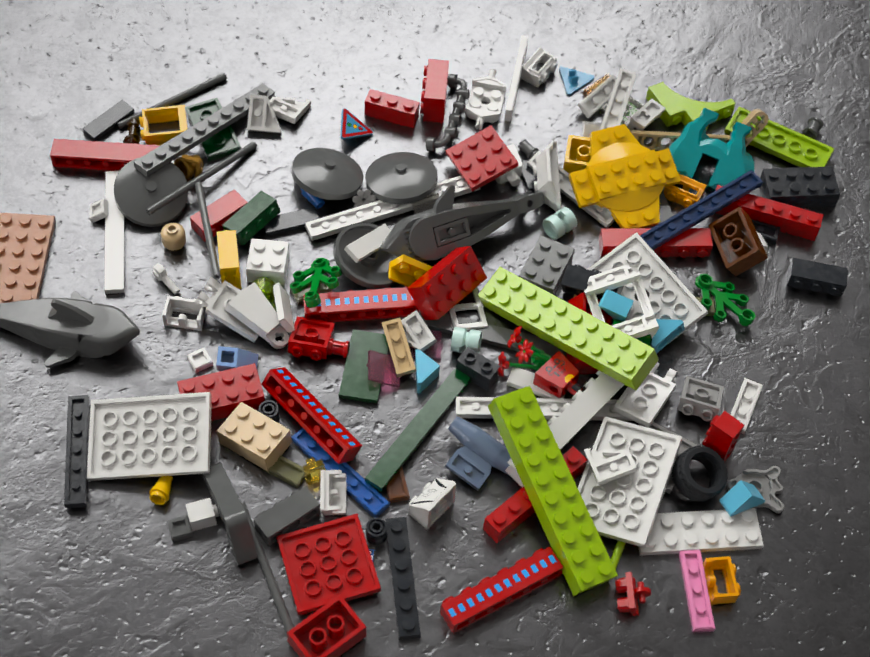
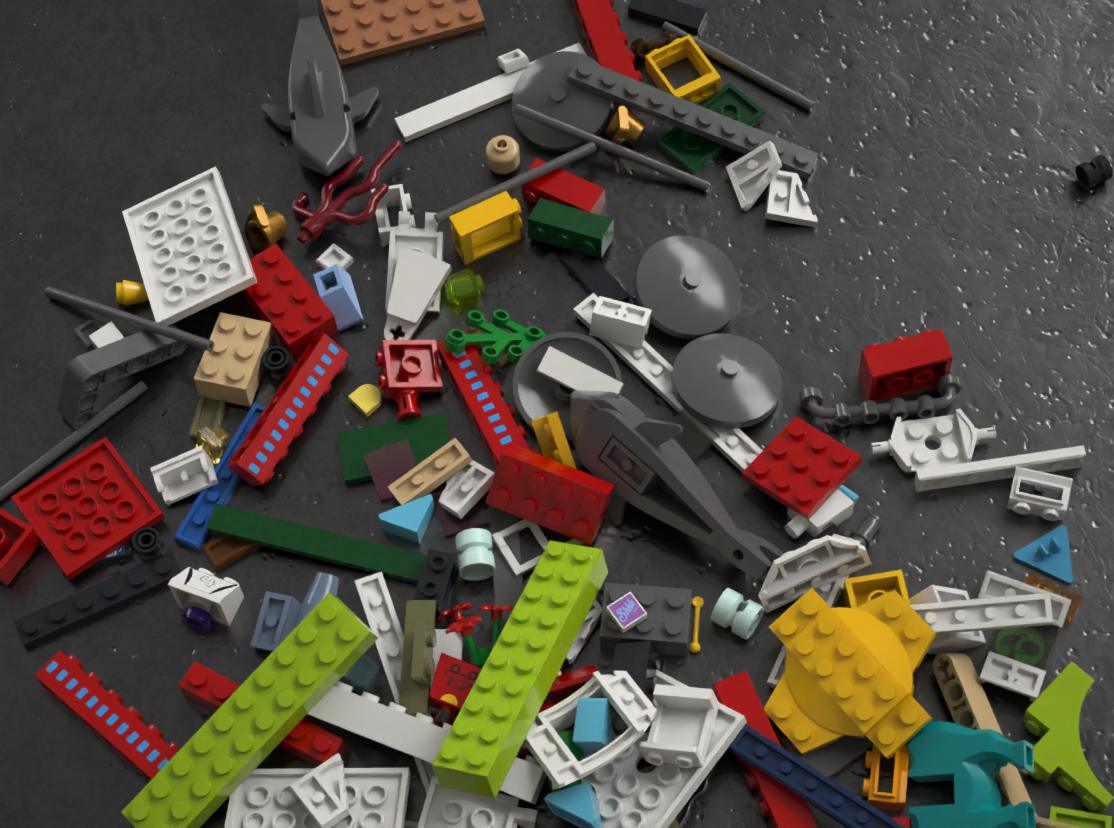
camera: 80 degrees right, 5 degrees up
black plate [64,395,90,508] -> none
white bar [152,263,180,295] -> none
white brick [246,239,290,285] -> none
dark grey brick [254,486,320,546] -> none
white tile [273,282,295,333] -> none
piece [340,108,373,140] -> none
light grey plant [353,189,376,208] -> none
red brick [364,89,420,128] -> none
none -> dark grey piece [45,287,214,352]
none -> dark purple tile [182,606,215,631]
none -> pearl gold piece [244,204,288,252]
none -> dark red plant [292,140,402,245]
none -> light yellow tile [348,384,382,417]
none -> olive bracket [399,600,437,715]
none -> white hinge [589,296,652,349]
none -> tile [606,591,647,633]
none -> white panel [639,684,720,768]

